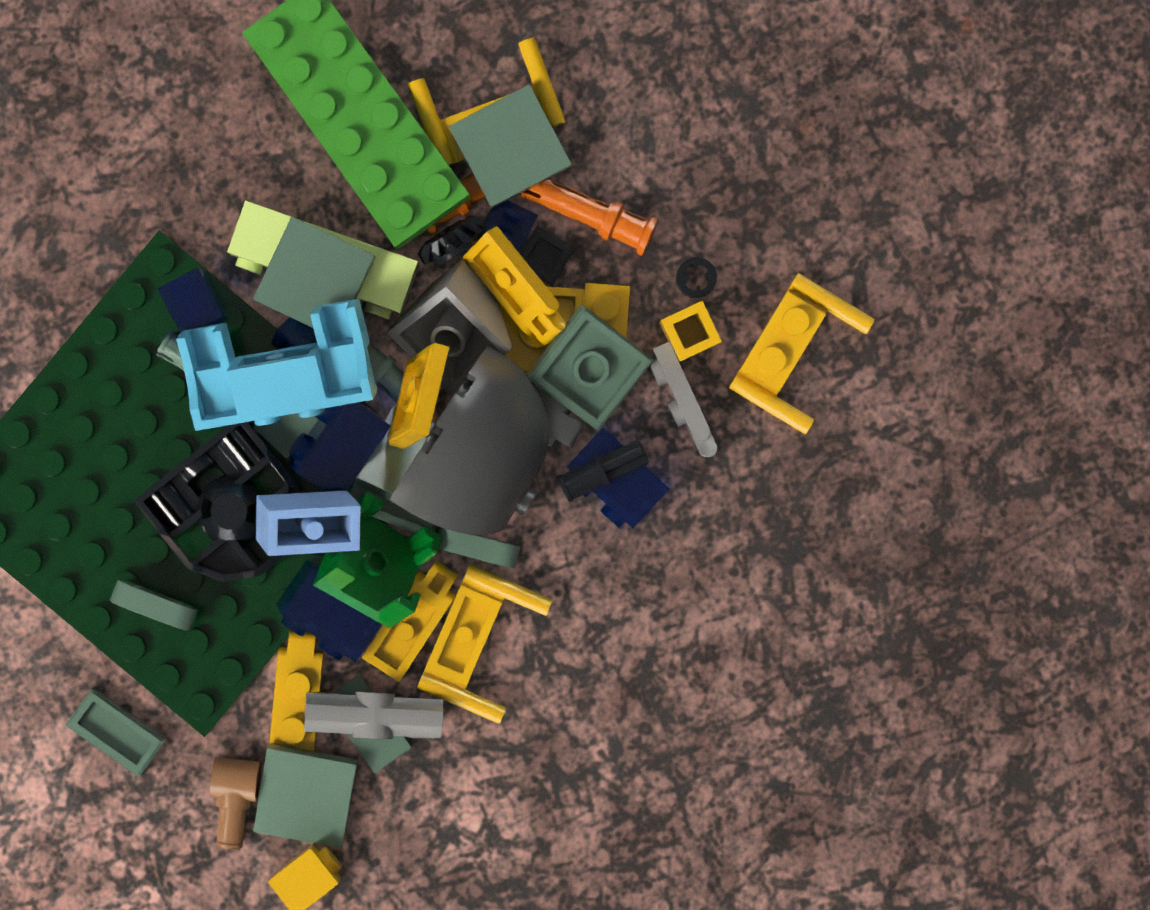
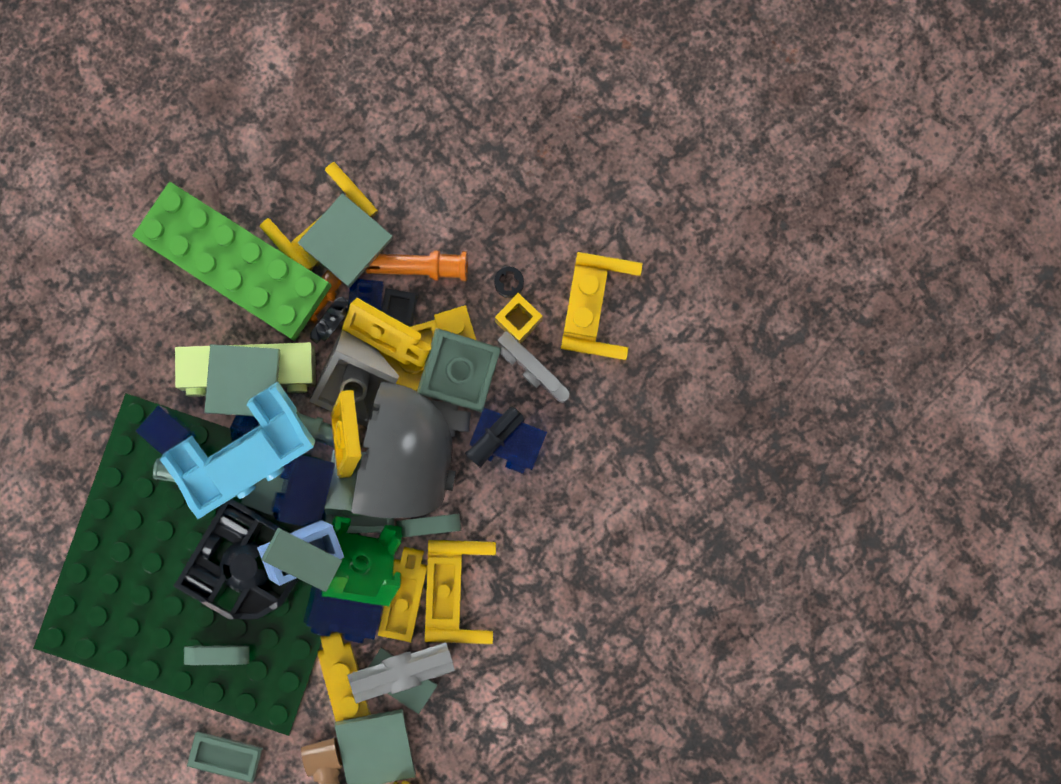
camera: 20 degrees left, 5 degrees down
none -> sand green tile [261,528,342,592]

